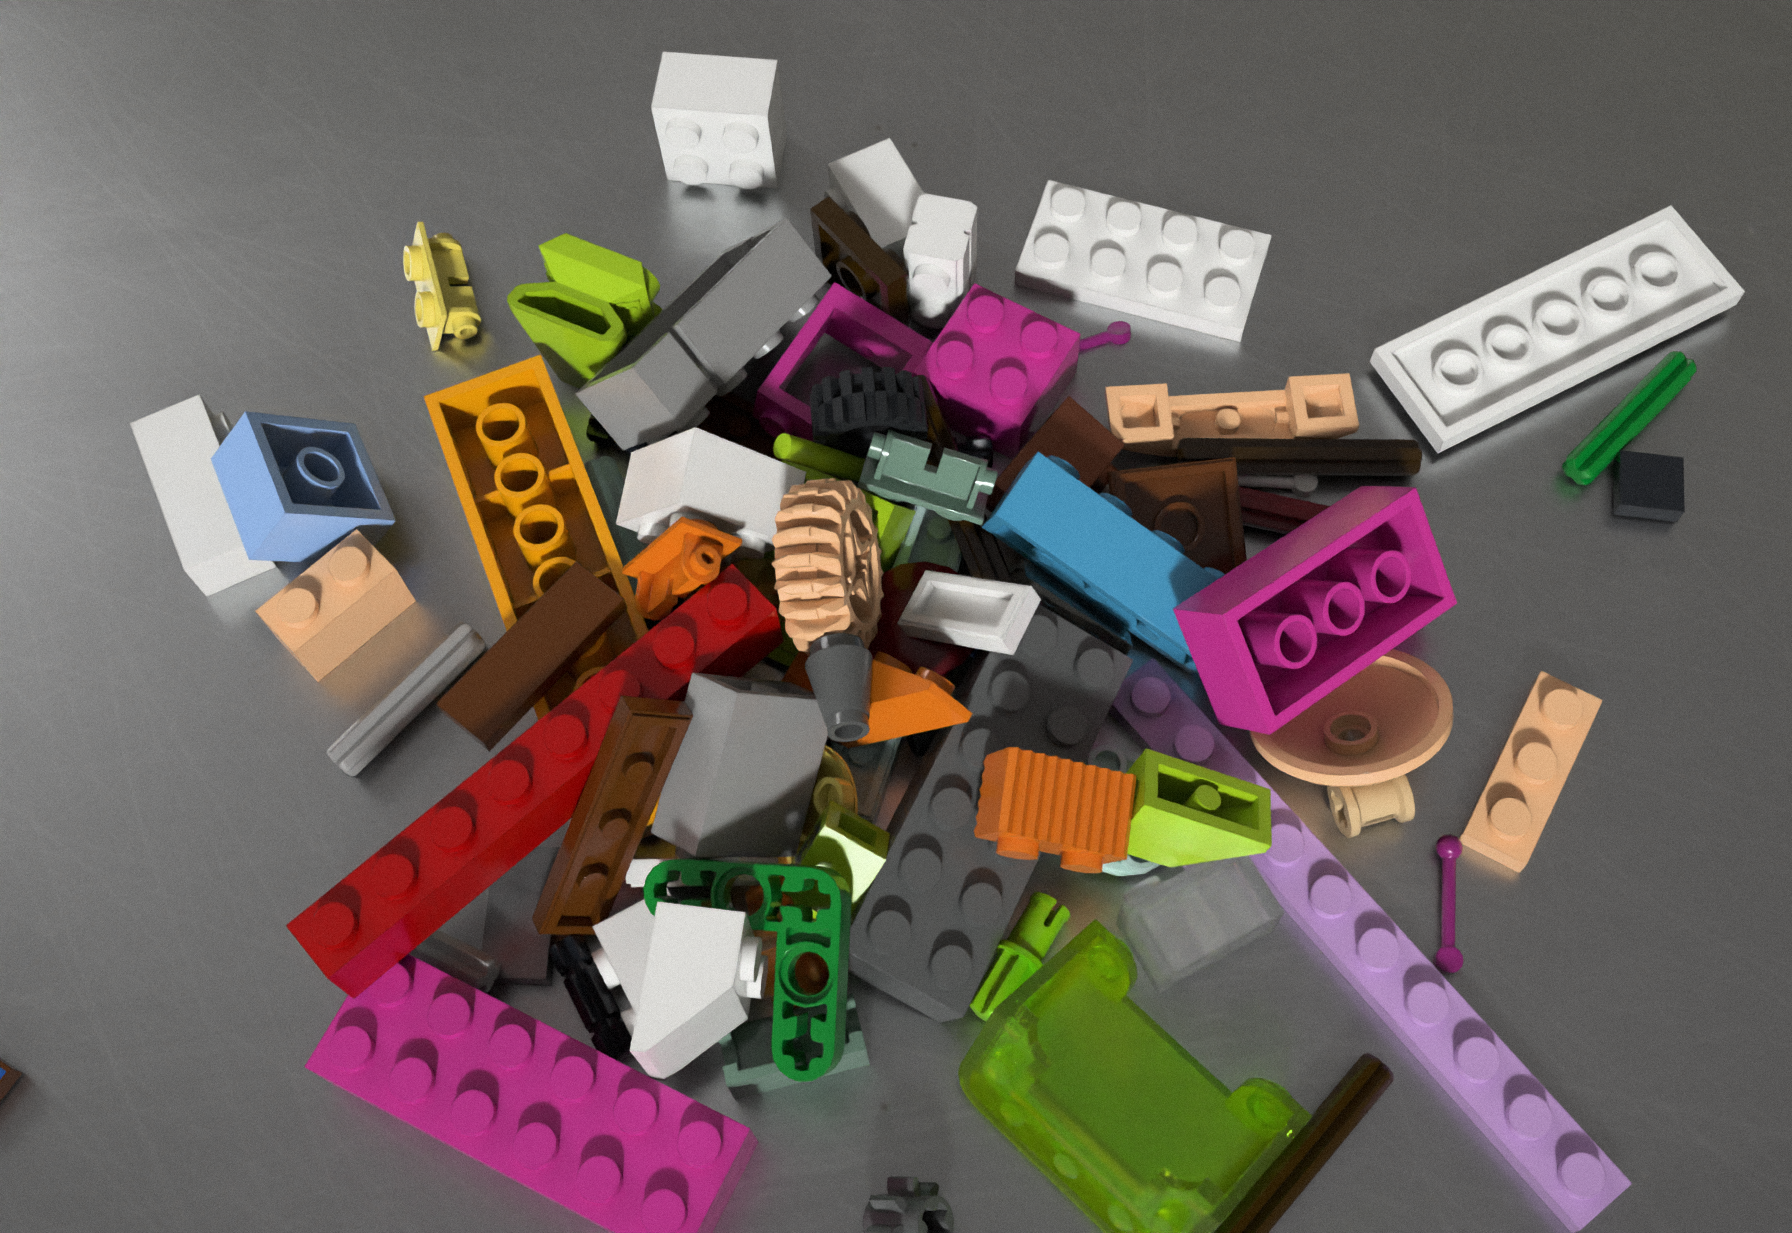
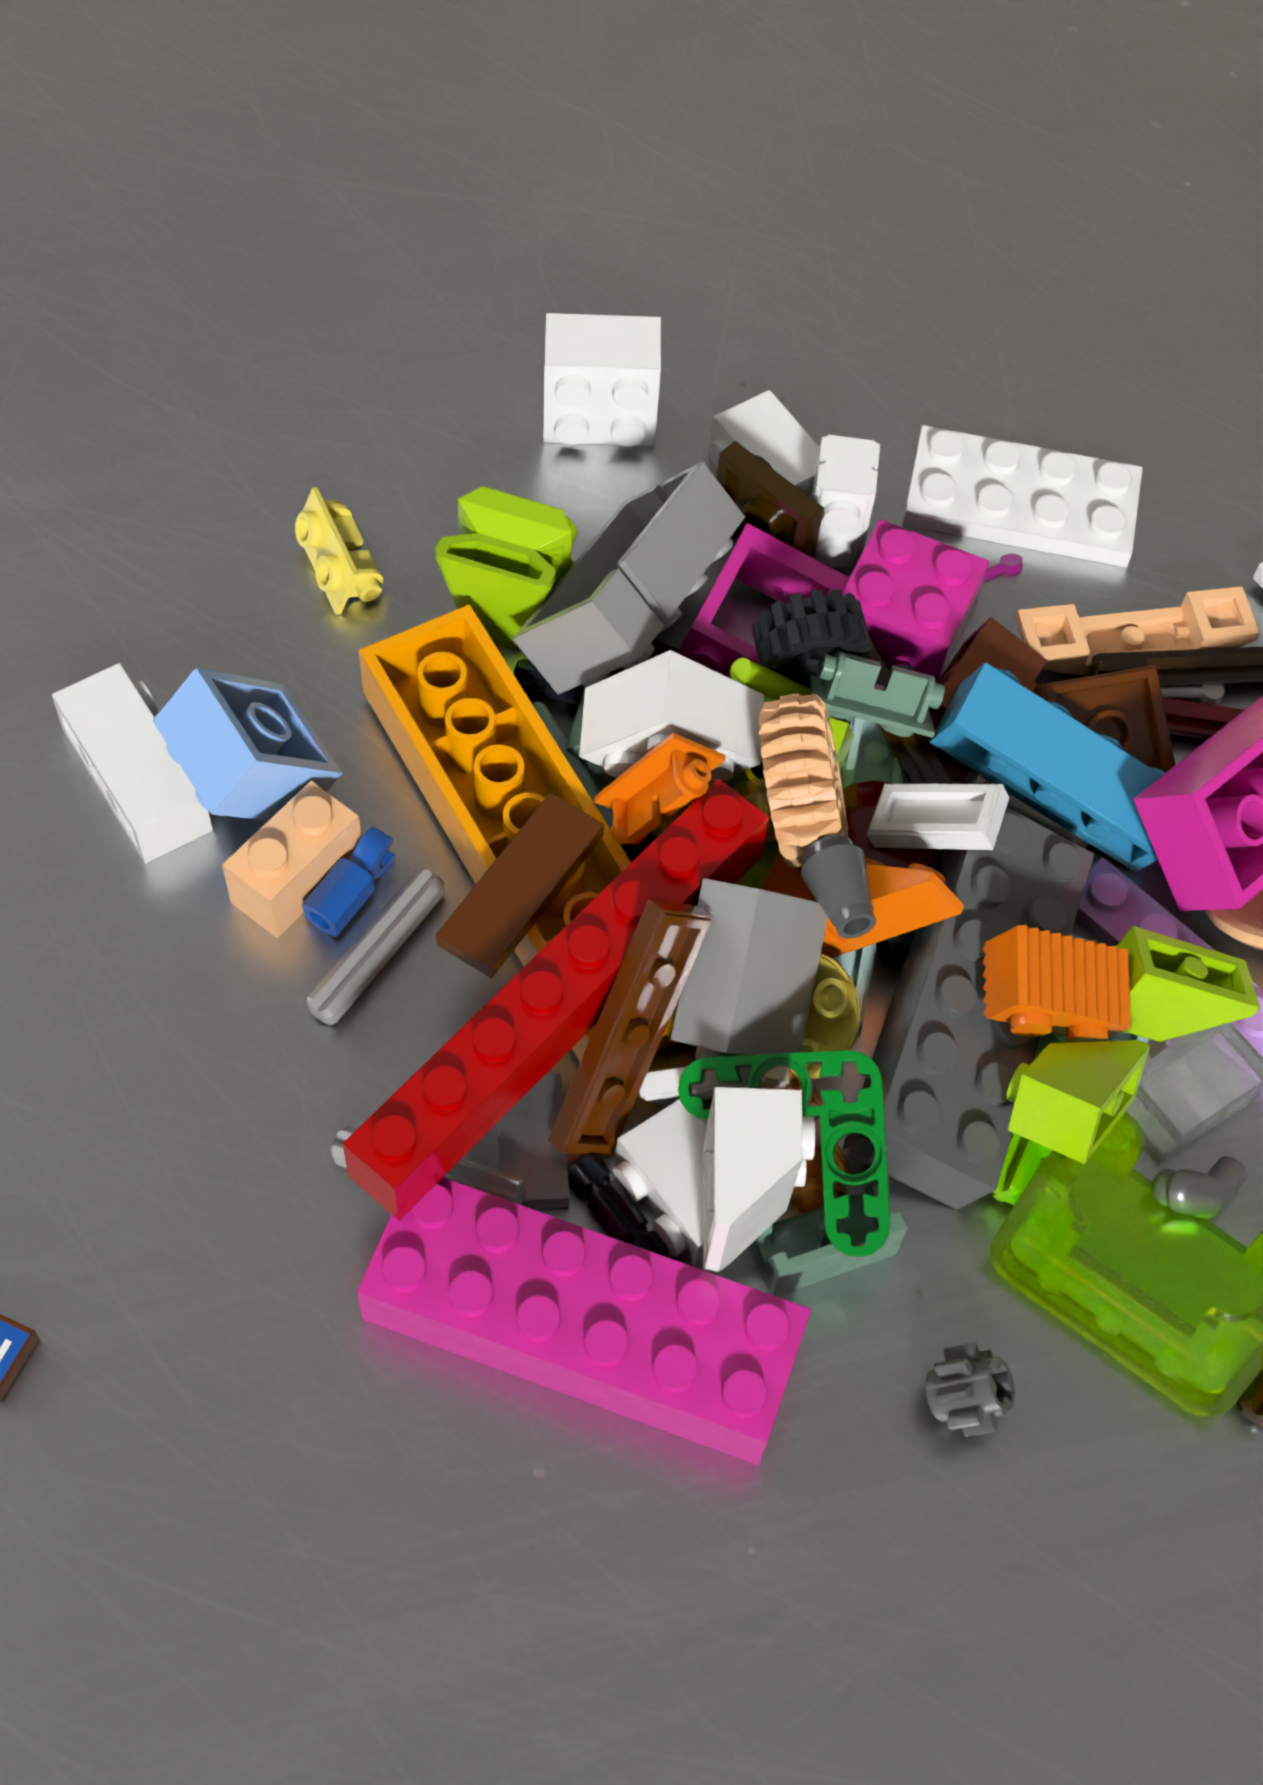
camera: 15 degrees left, 5 degrees down
lime brick [783,800,890,919] -> none
none -> blue bar [302,826,396,937]
none -> lime slope [1007,1040,1150,1164]
none -> flat silver arm [1152,1156,1248,1219]

